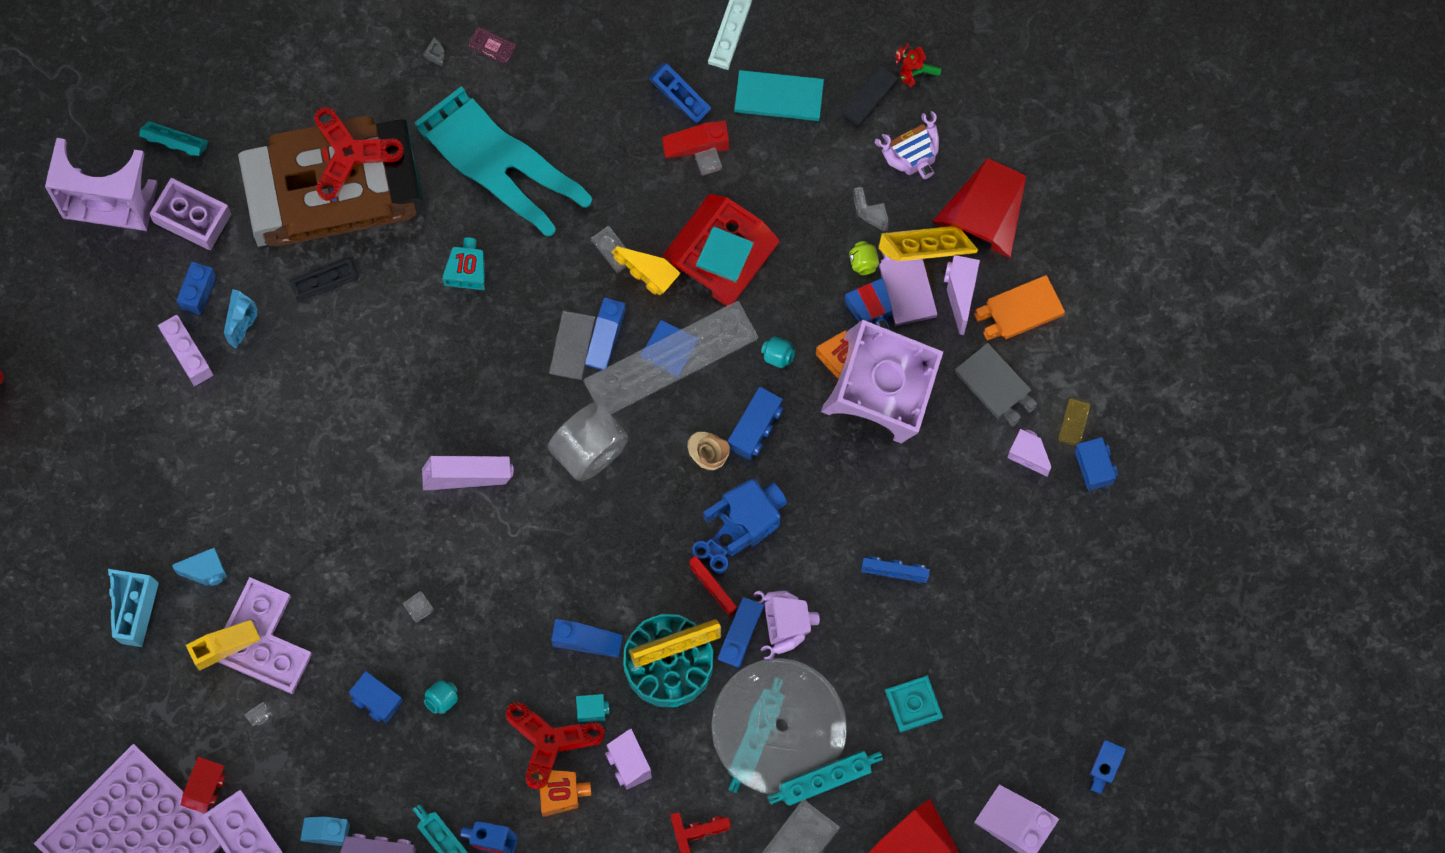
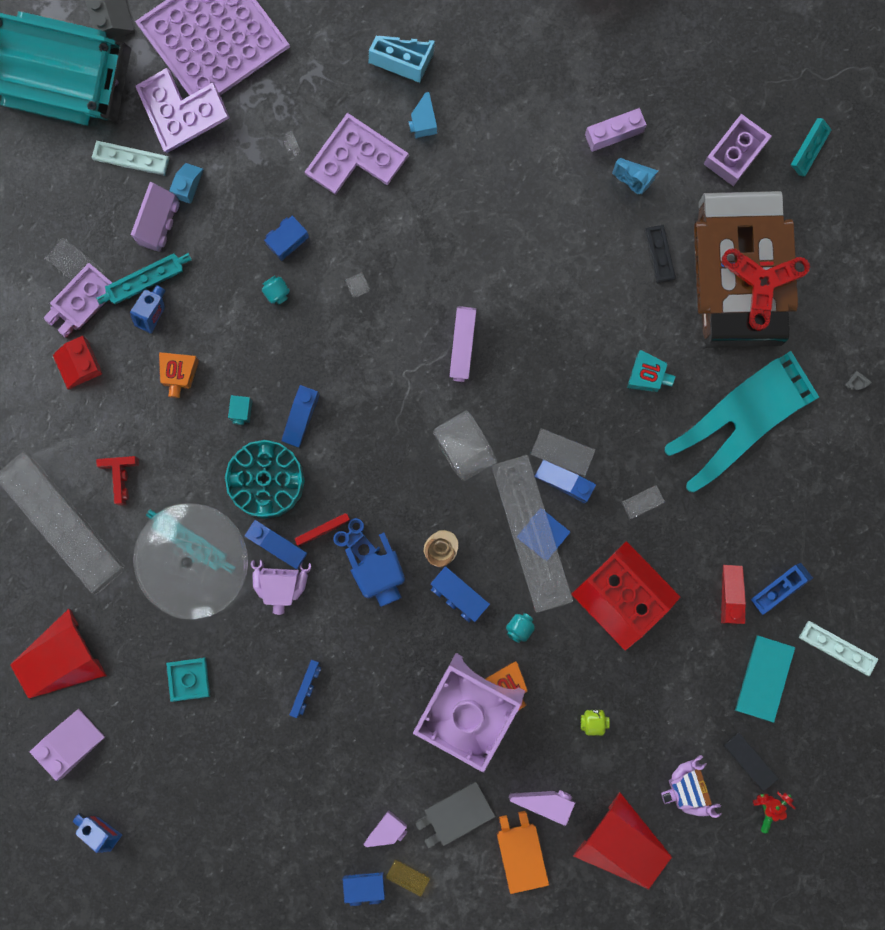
camera: 105 degrees right, 10 degrees up
lavender piece [45,138,158,231] -> none
blue brick [176,262,216,316] -> none
red brick [180,757,226,813] -> none
yellow slope [186,620,261,671] -> none
clear pink tile [468,27,516,64] -> none
red piece [506,702,605,789] -> none
lavender slope [605,729,652,790] -> none
yellow slope [611,246,680,295] -> none
yellow slope [629,619,721,668] -> none
clear plate [695,148,722,176] -> none
teal tile [696,226,754,283] -> none
teal plate [768,751,883,806] -> none
torso [844,278,893,330] -> none
clear slope [853,187,888,231] -> none
yellow slope [879,226,978,261] -> none
lavender tile [879,251,938,327] -> none

